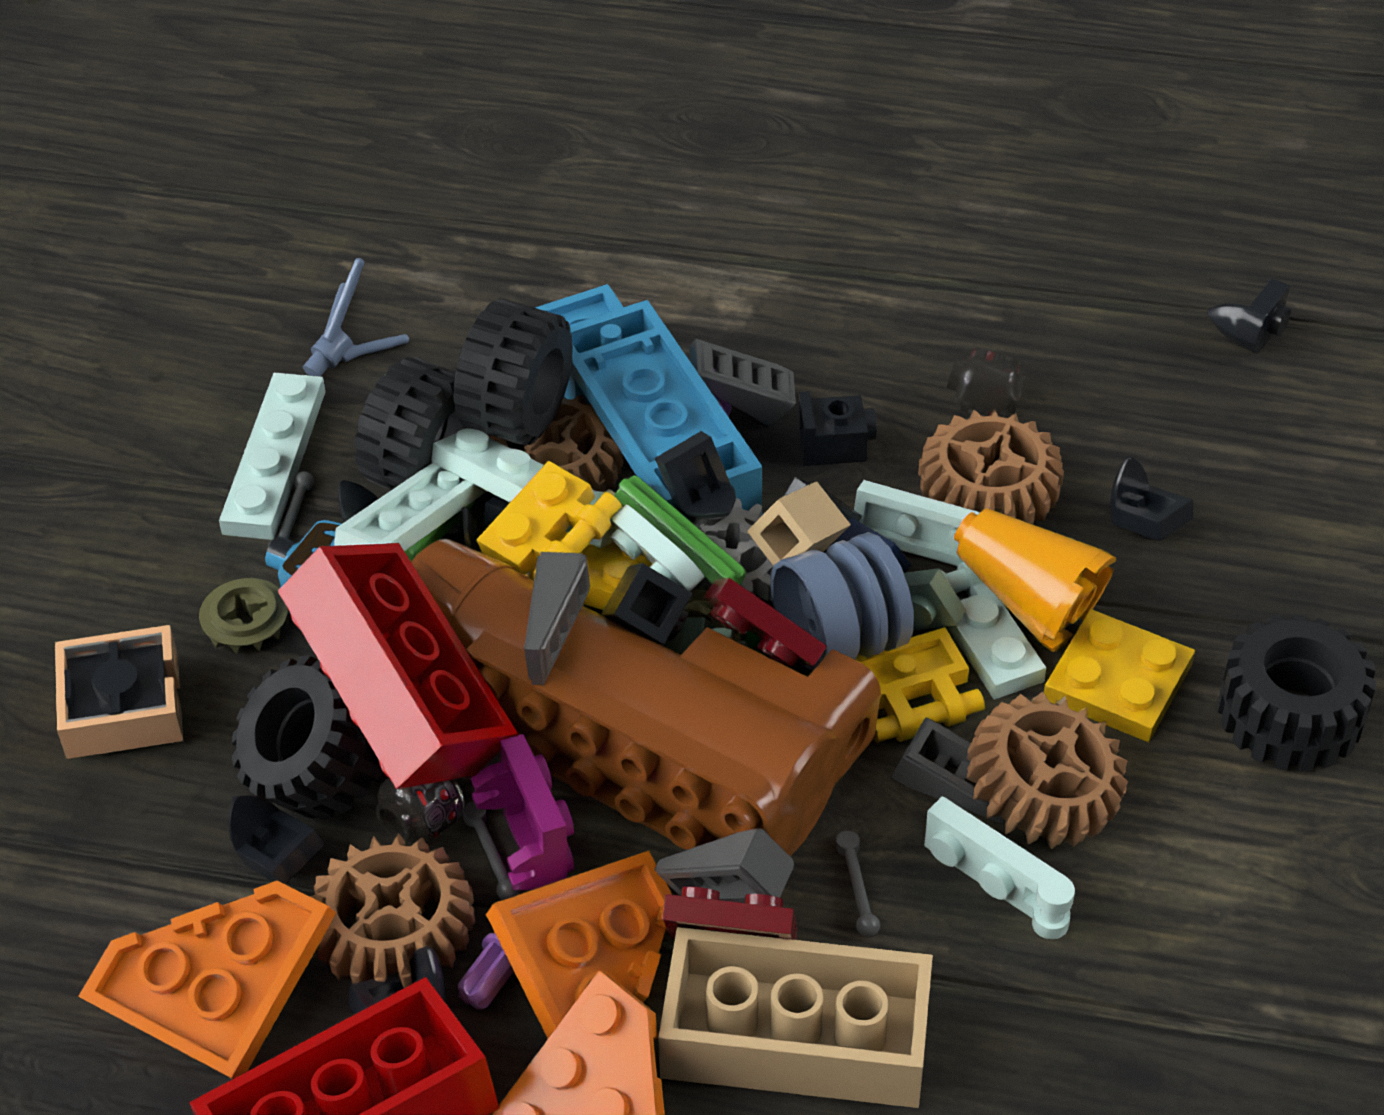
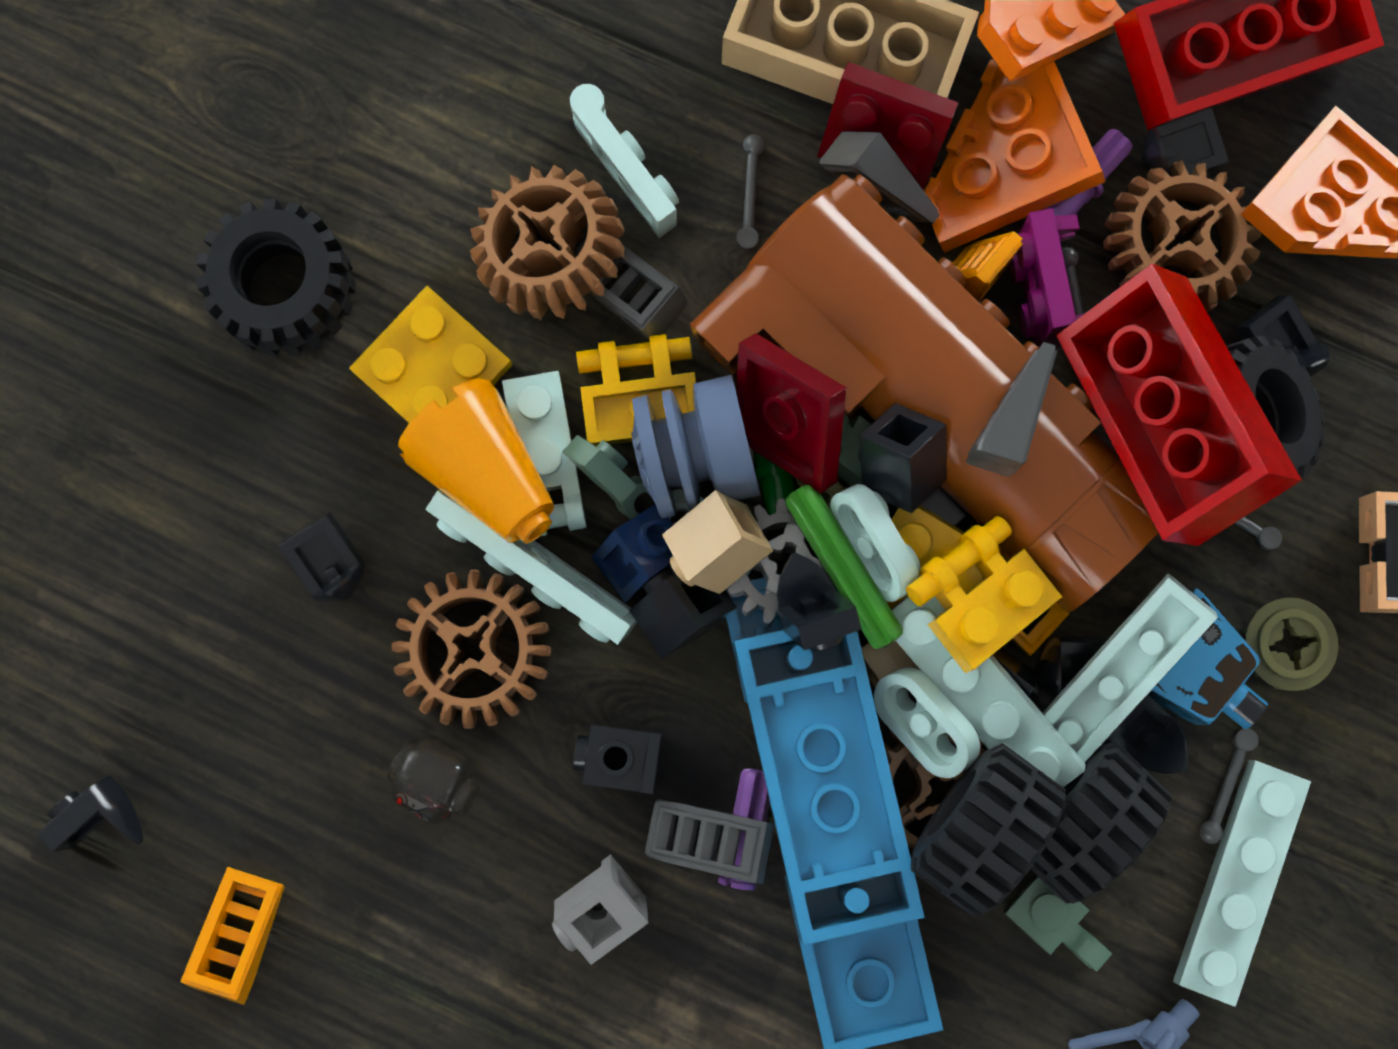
camera: 170 degrees left, 35 degrees up
none -> light orange slope [180,867,285,1005]
none -> light grey brick [552,854,649,965]
none -> light aqua plate [874,667,980,778]
none -> light orange slope [952,231,1023,302]

